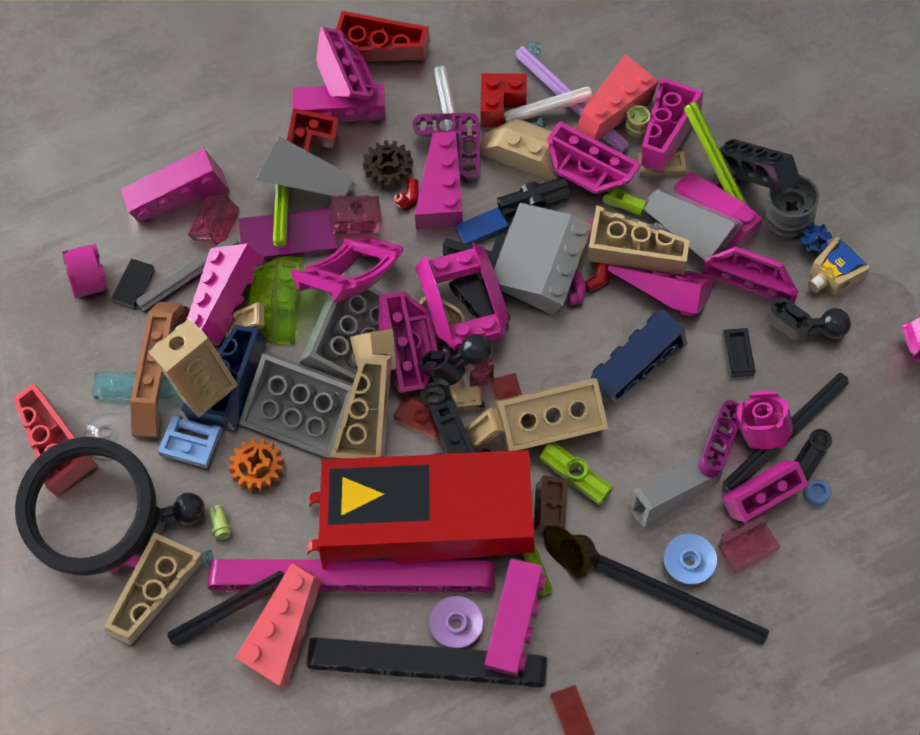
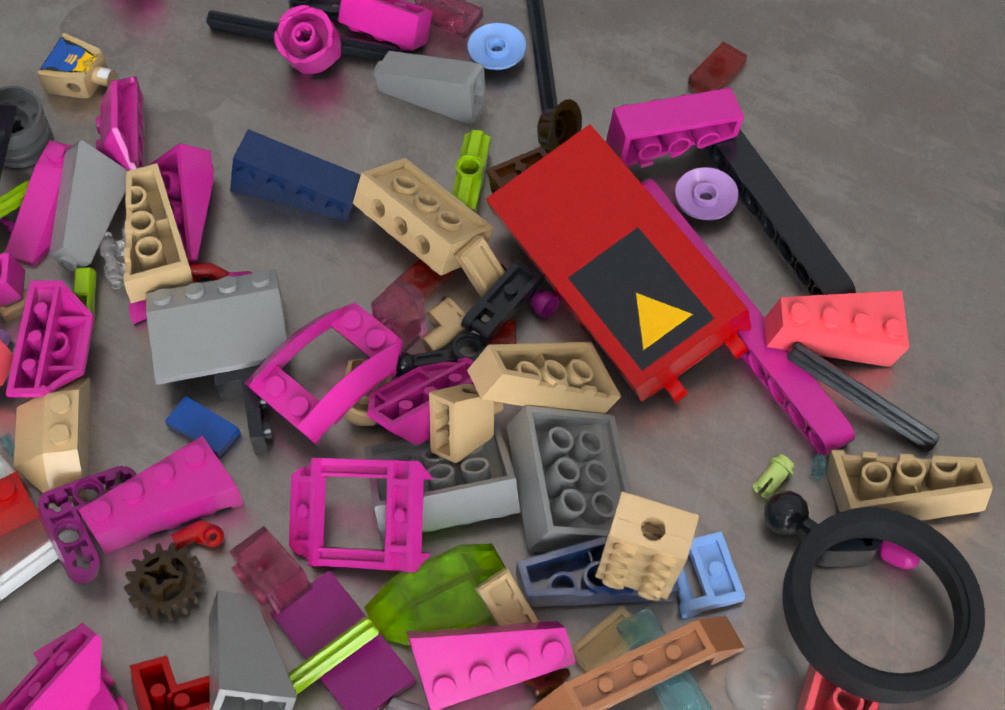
camera: 120 degrees left, 5 degrees down
orange gear [228,437,285,493] -> none
black beam [418,334,493,385] -> none
black beam [449,274,511,323] -> none
black piece [497,177,570,218] -> none
magenta beam [698,400,739,478] -> none
black tile [722,328,756,378] -> none
black beam [768,297,851,342] -> none
blue gear [800,222,832,254] -> none

